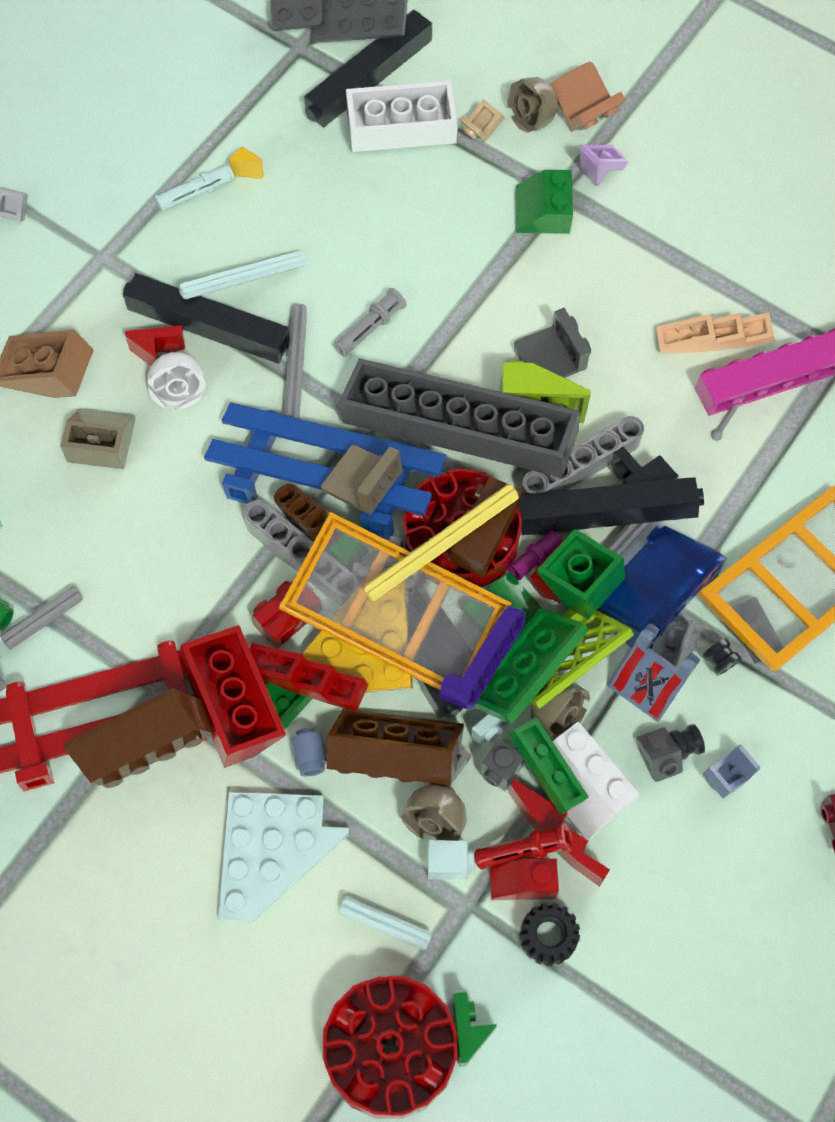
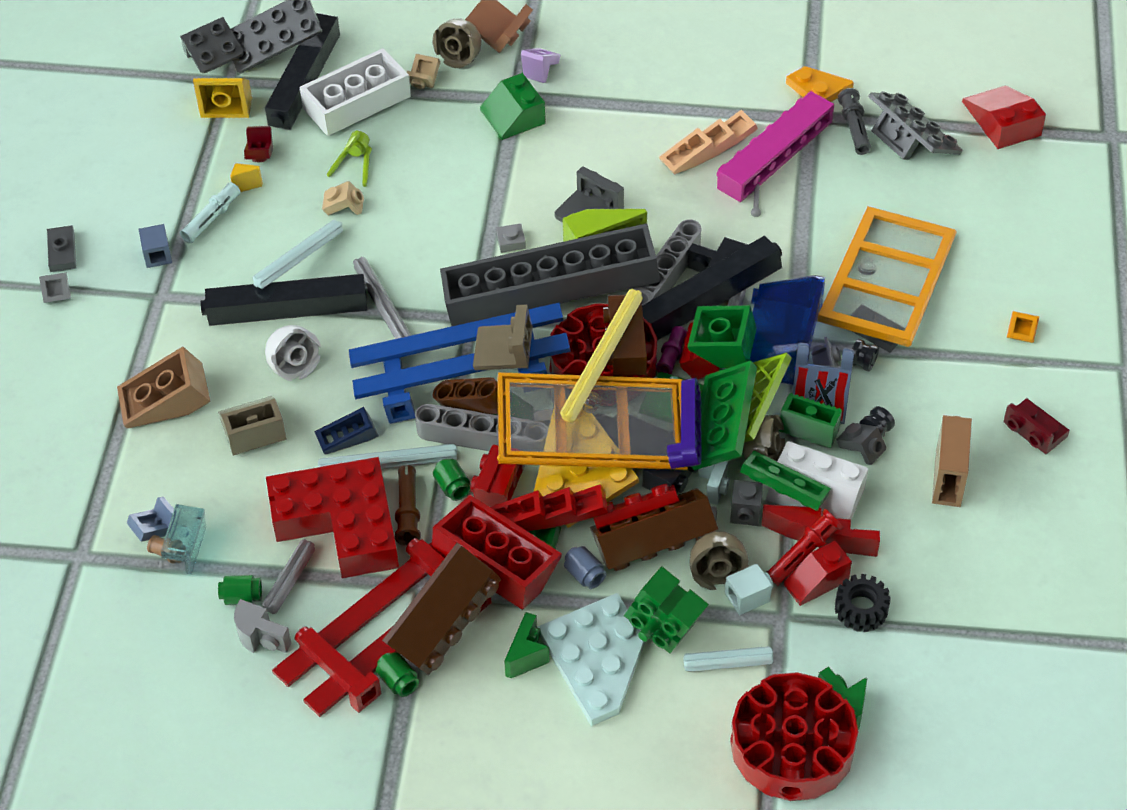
camera: 25 degrees left, 15 degrees down
red slope [125,325,186,366] -> none
light grey pin [333,287,407,357] -> none
sand blue bracket [703,745,760,798] -> none
none -> dark grey plate [47,225,76,272]
none -> sand blue brick [138,224,172,268]
none -> yellow slope [193,78,252,118]
none -> dark red bracket [244,126,273,162]
none -> red piece [266,457,399,579]
none -> dark blue slope [314,407,379,455]
none -> light aqua axle [318,444,457,468]
none -> tan bracket [322,181,364,215]
none -> lime plant [327,130,372,187]
none -> green brick [376,652,419,697]
none -> reddish brown pin [395,465,421,545]
none -> green brick [433,459,470,501]
none -> light grey plate [496,224,526,253]
none -> green slope [504,612,550,678]
none -> red plate [593,484,679,529]
none -> green brick [624,566,709,654]
none -> green brick [779,393,842,448]
none -> medium nougat brick [932,415,972,507]

